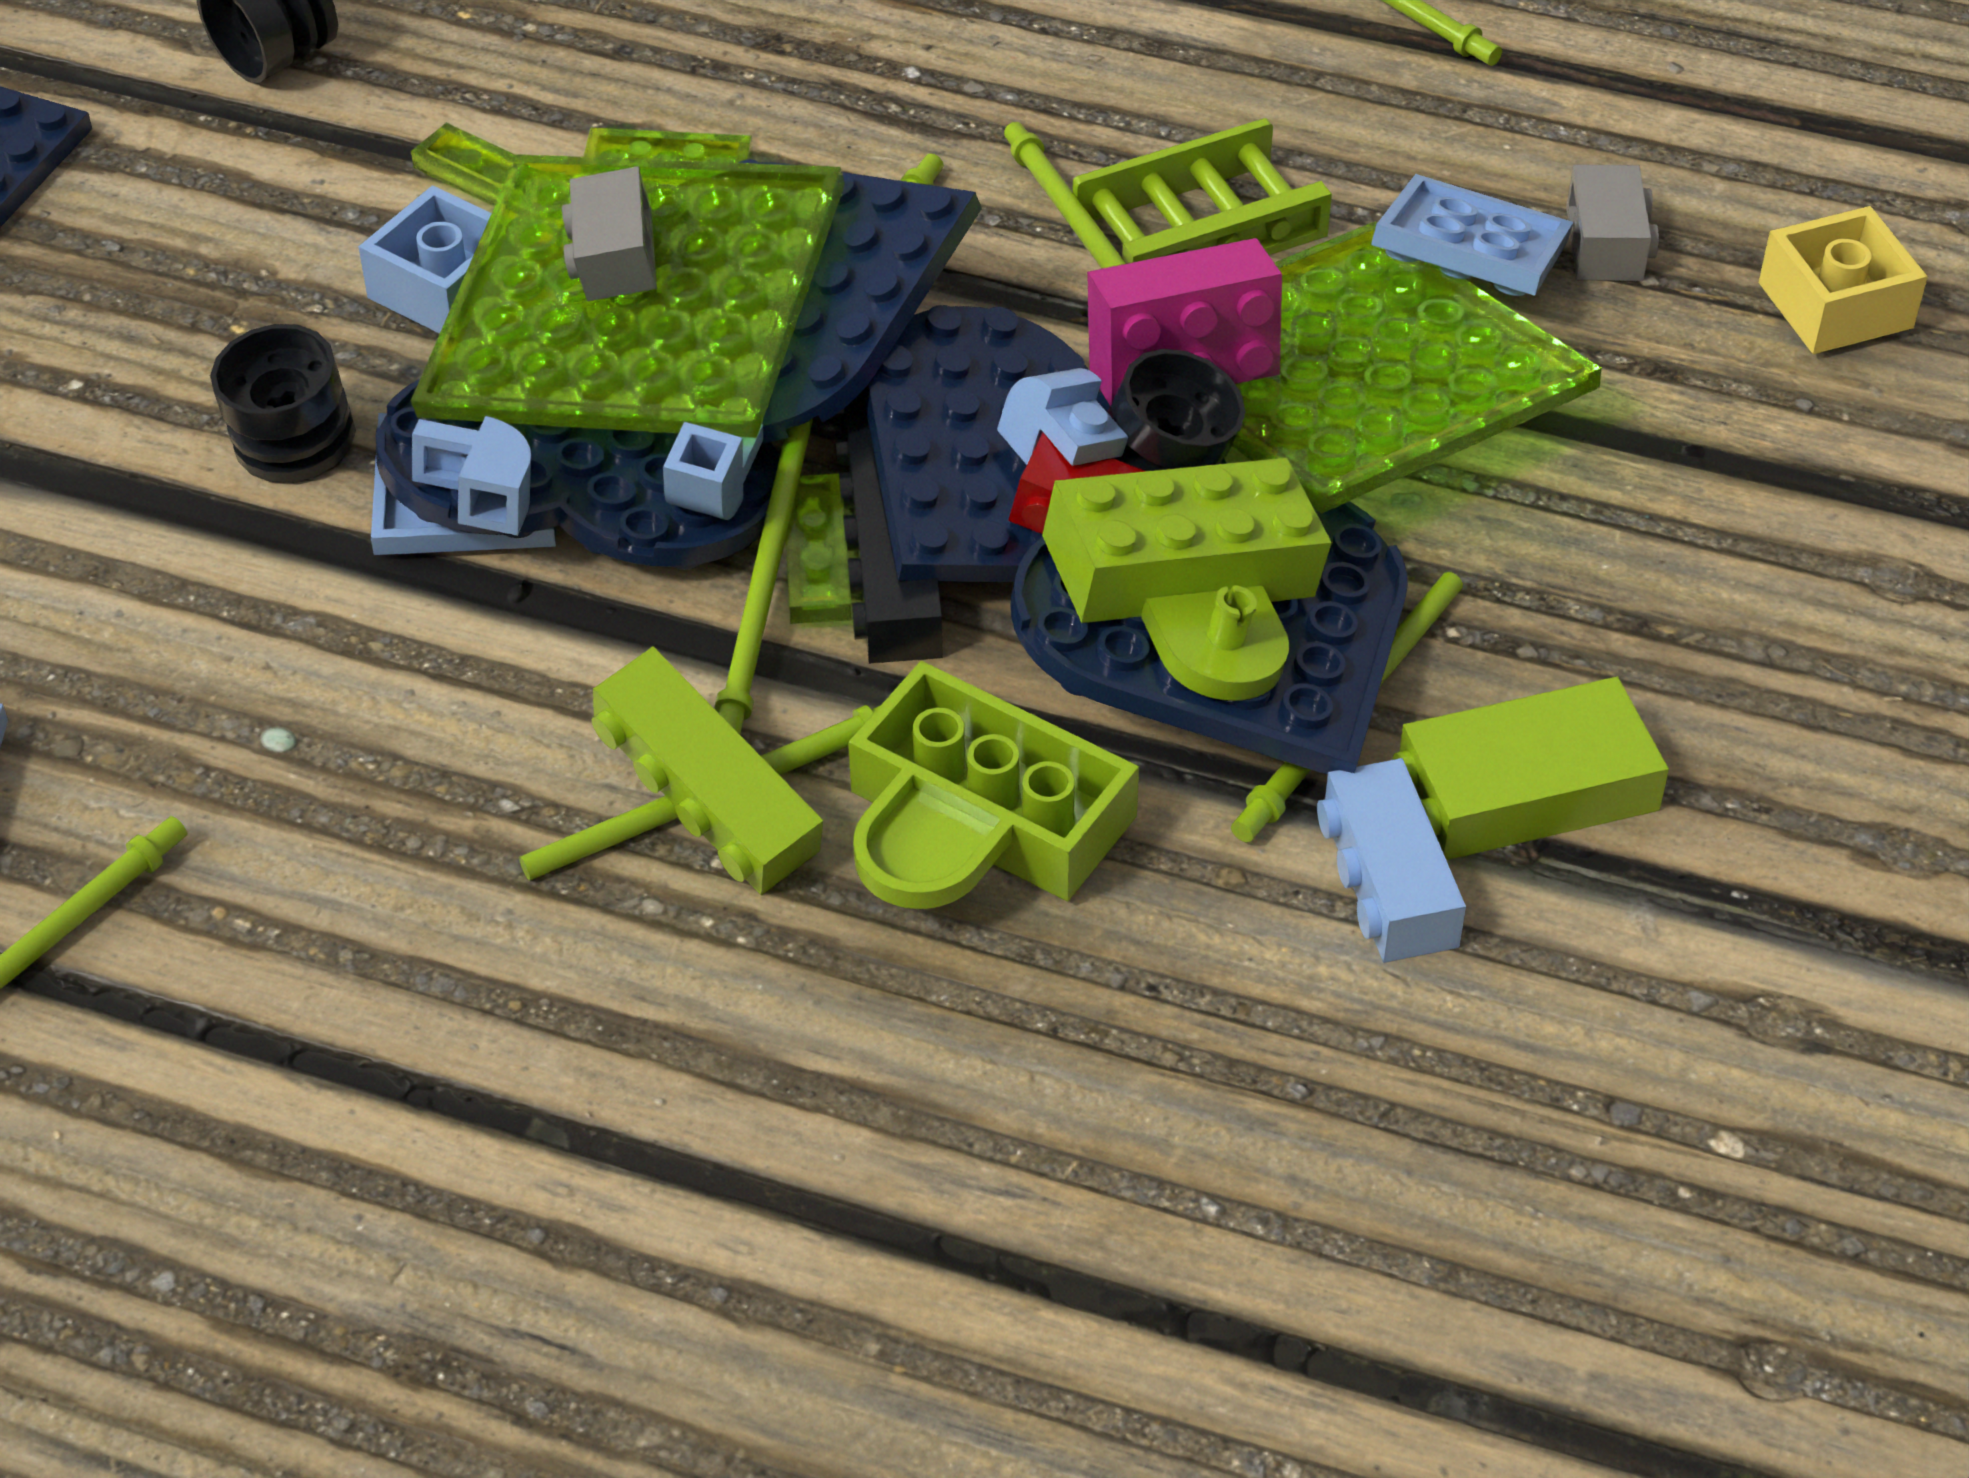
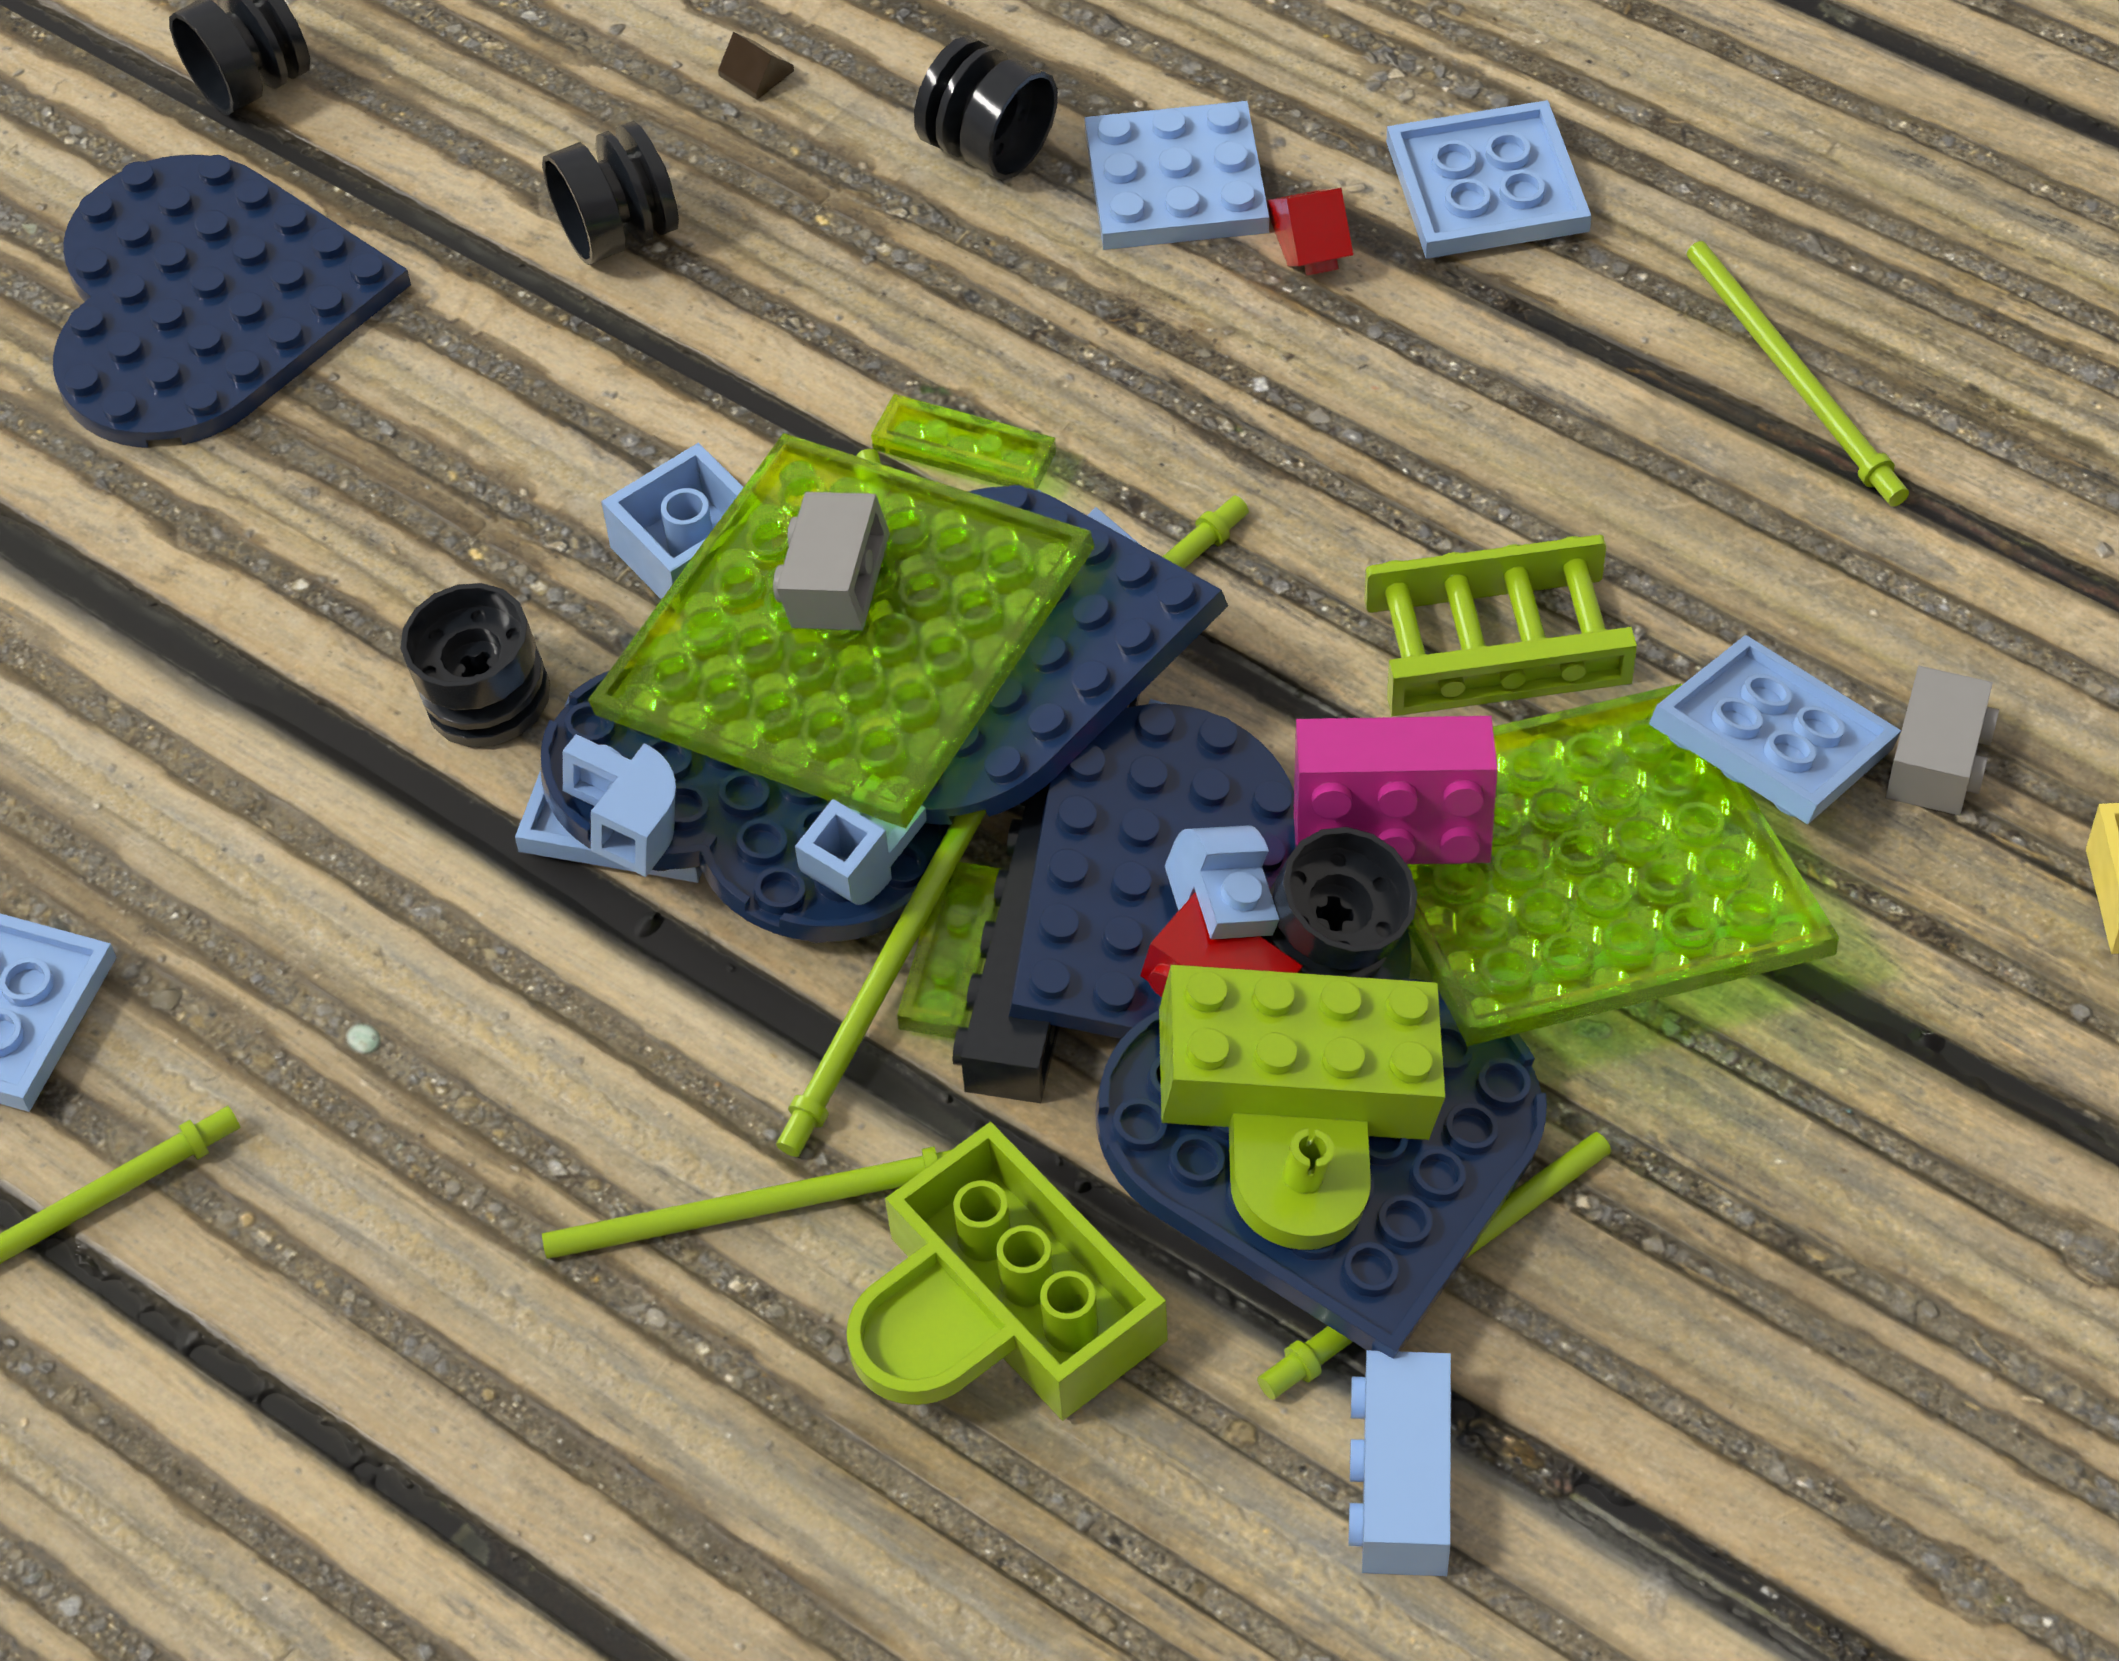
camera: 20 degrees right, 5 degrees up
clear neon green plate [411,122,571,228] -> none
lime brick [592,646,823,895] -> none
lime bar [1004,122,1126,269] -> none
lime brick [1392,676,1669,860] -> none

